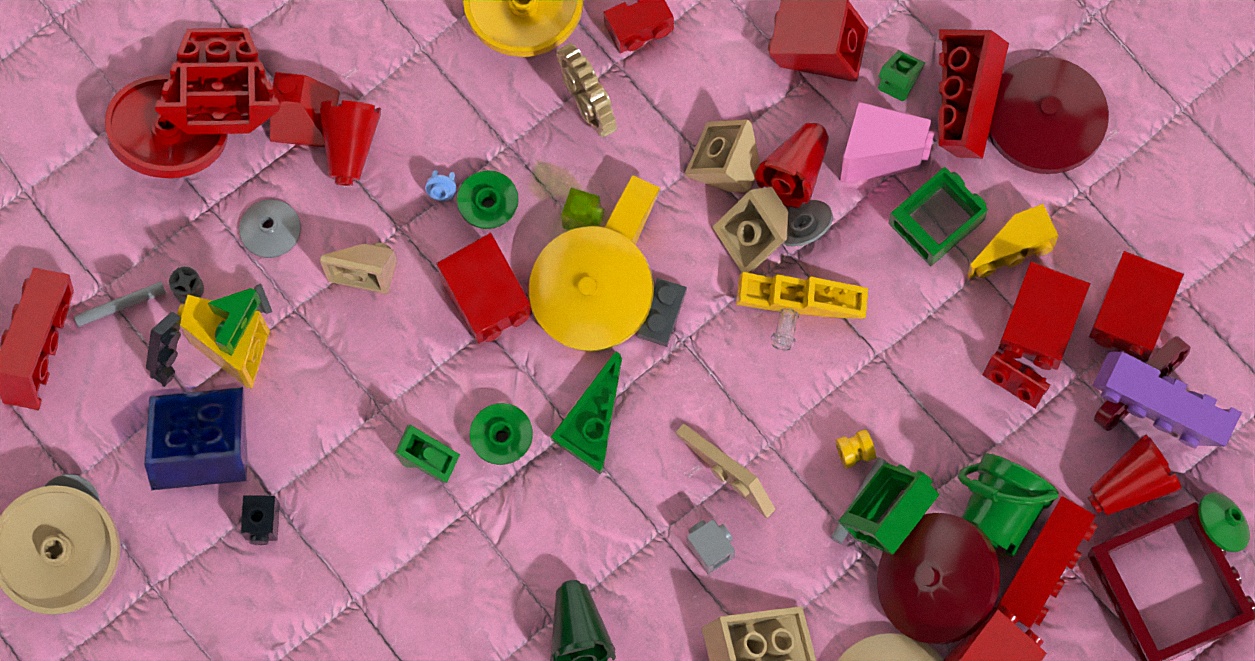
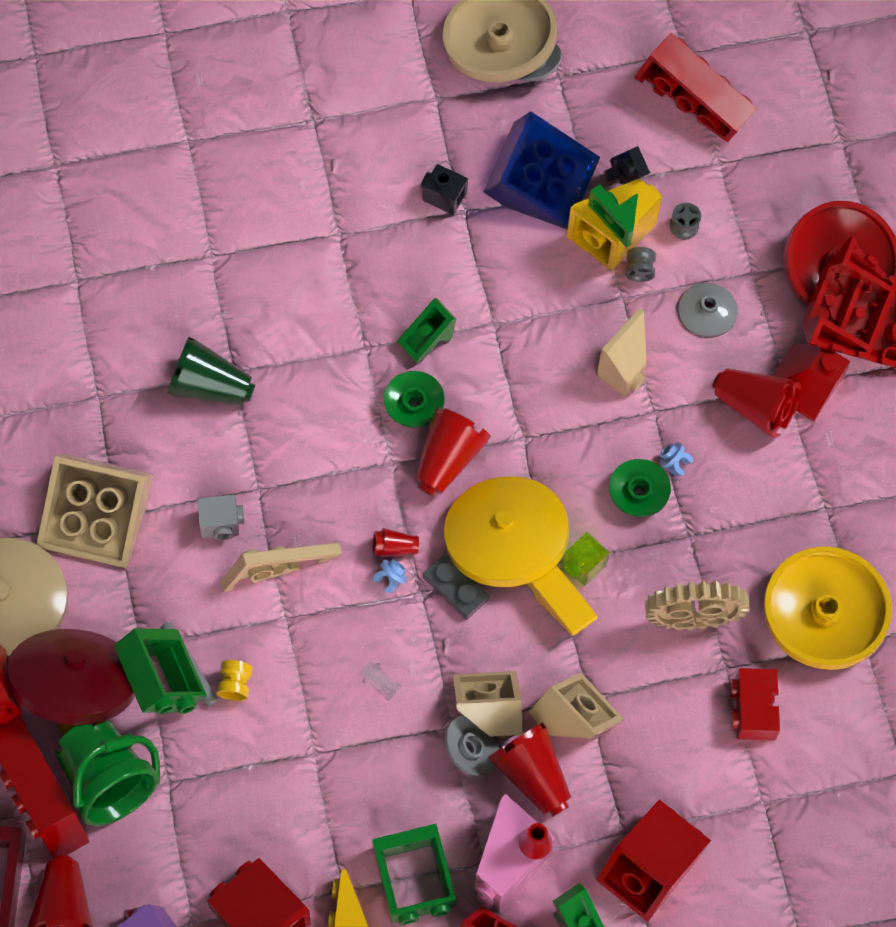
camera: 110 degrees right, 5 degrees down
light grey bar [74,282,166,327] -> none
red slope [436,233,532,344] -> none
green wing [551,351,622,474] -> none
yellow slope [736,272,868,319] -> none
red hinge [982,351,1051,409] -> none
none -> red cone [372,528,419,559]
none -> light blue plate [373,559,408,593]
none -> red cone [415,407,490,496]
none -> red cone [519,823,552,859]

